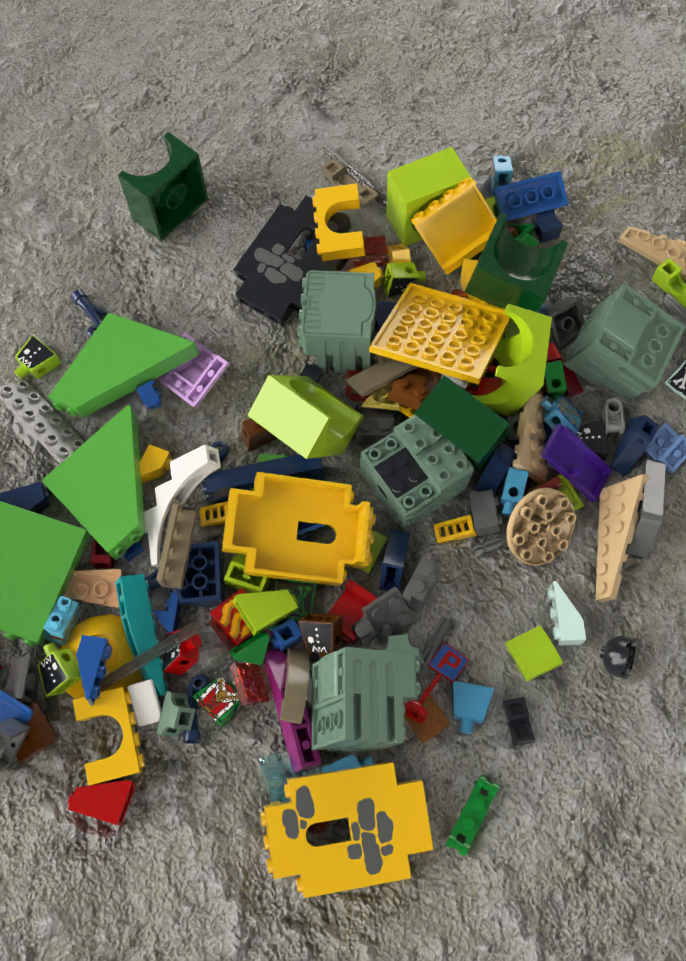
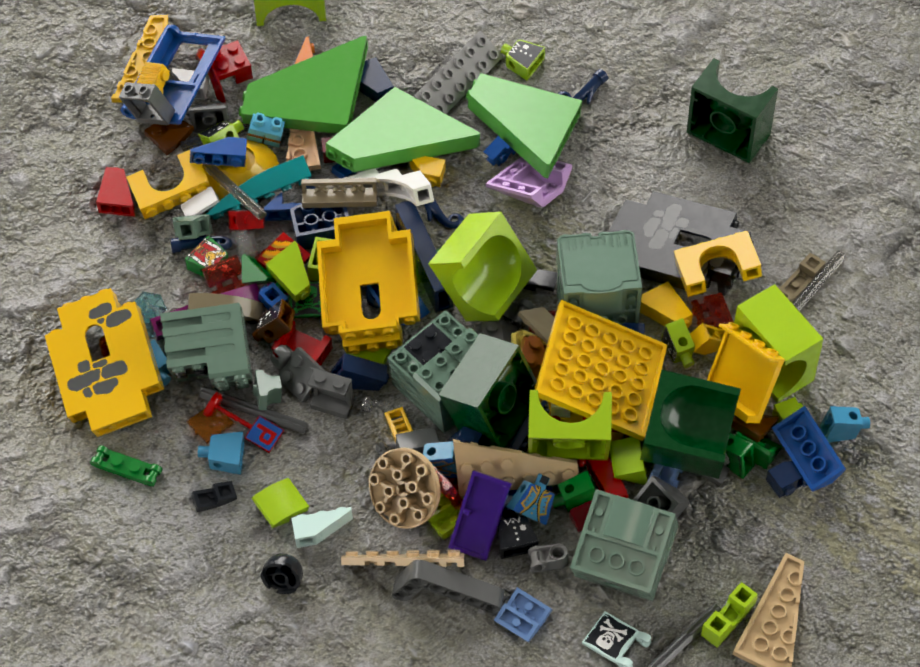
camera: 80 degrees right, 10 degrees down
dark blue slope [610,415,659,476] -> none

